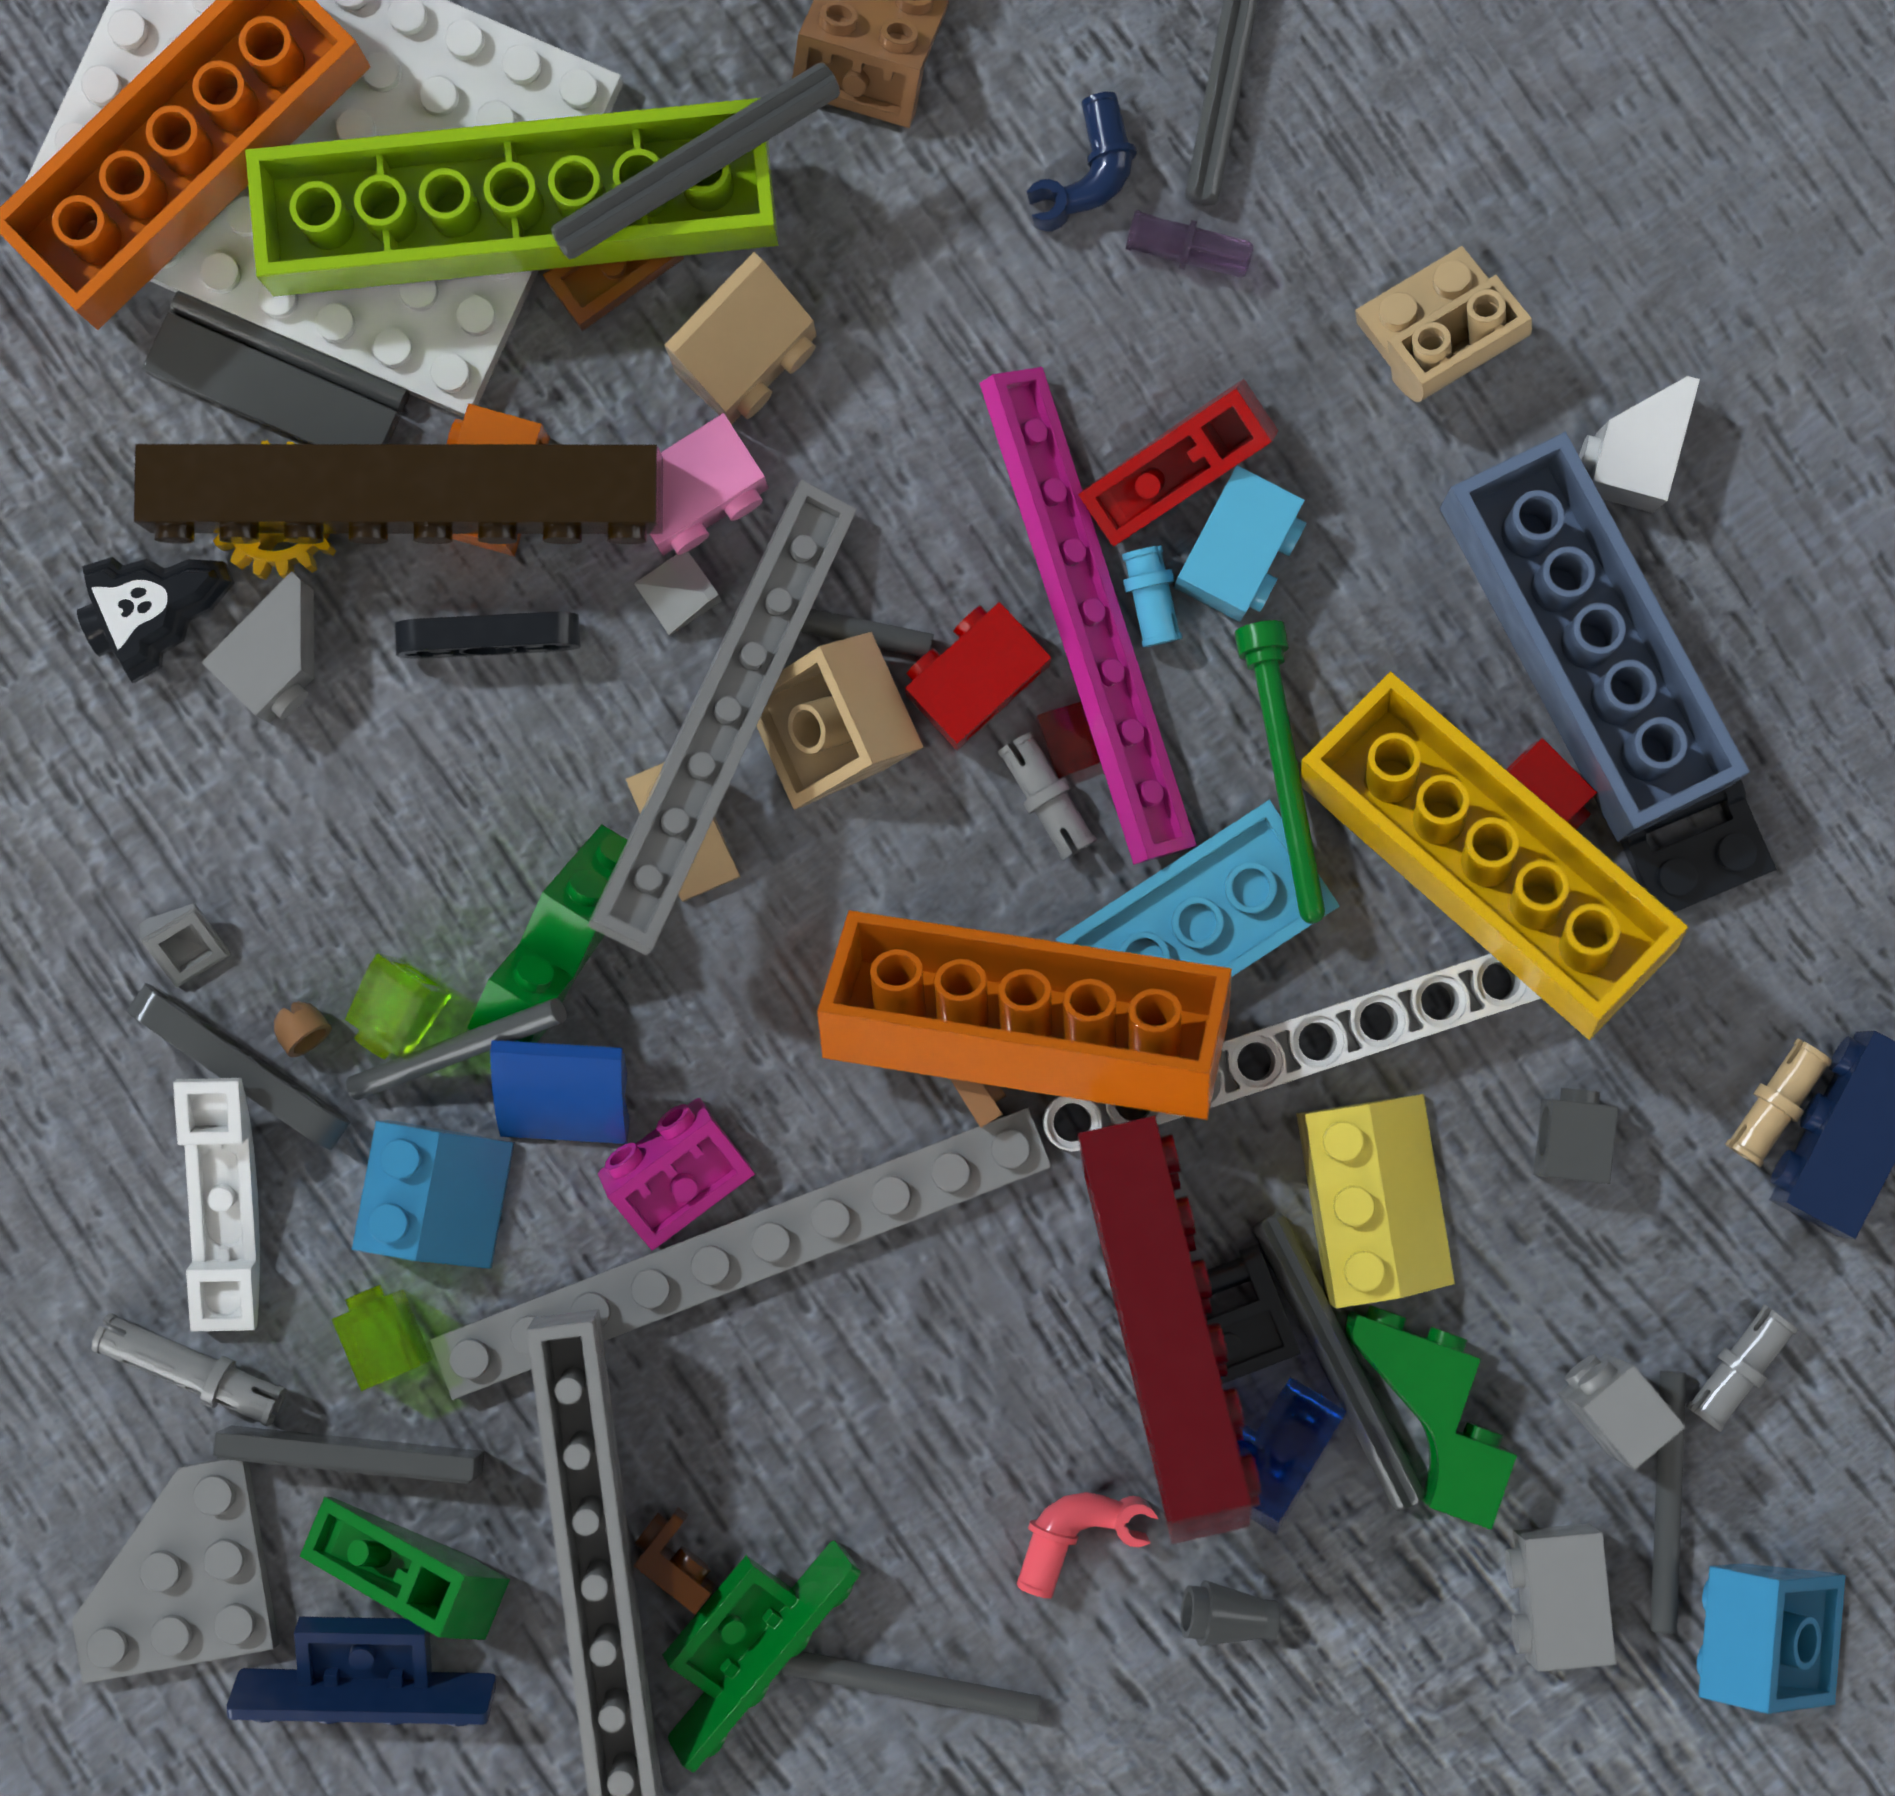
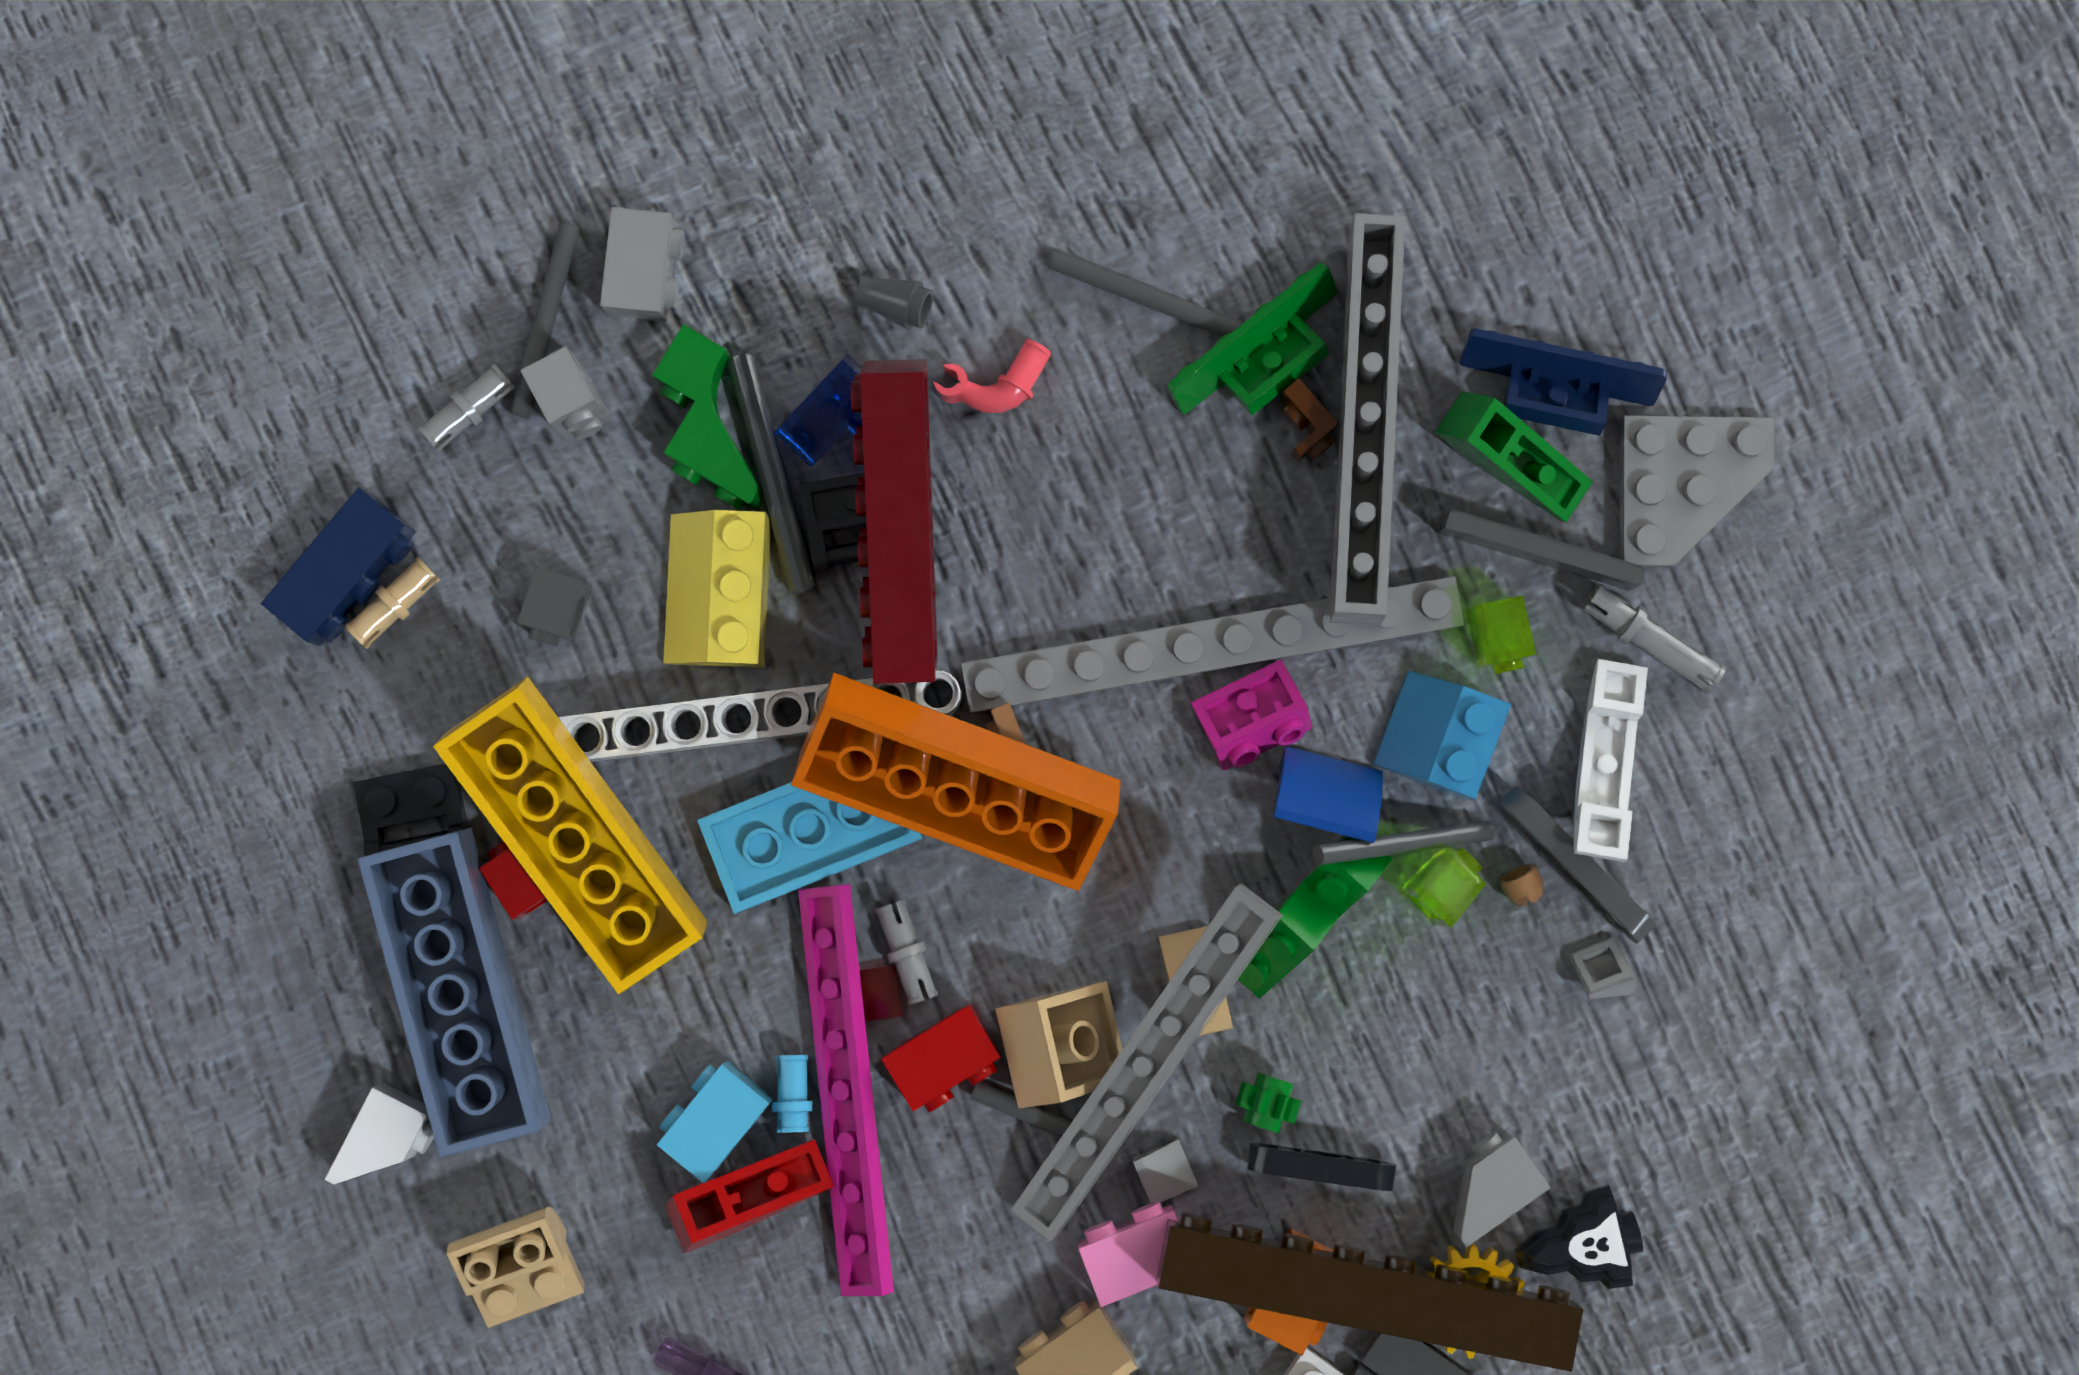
camera: 170 degrees left, 0 degrees up
green piece [1234,620,1325,924] -> none
dark azure slope [1697,1563,1846,1714] -> none
none -> green gear [1235,1072,1302,1133]

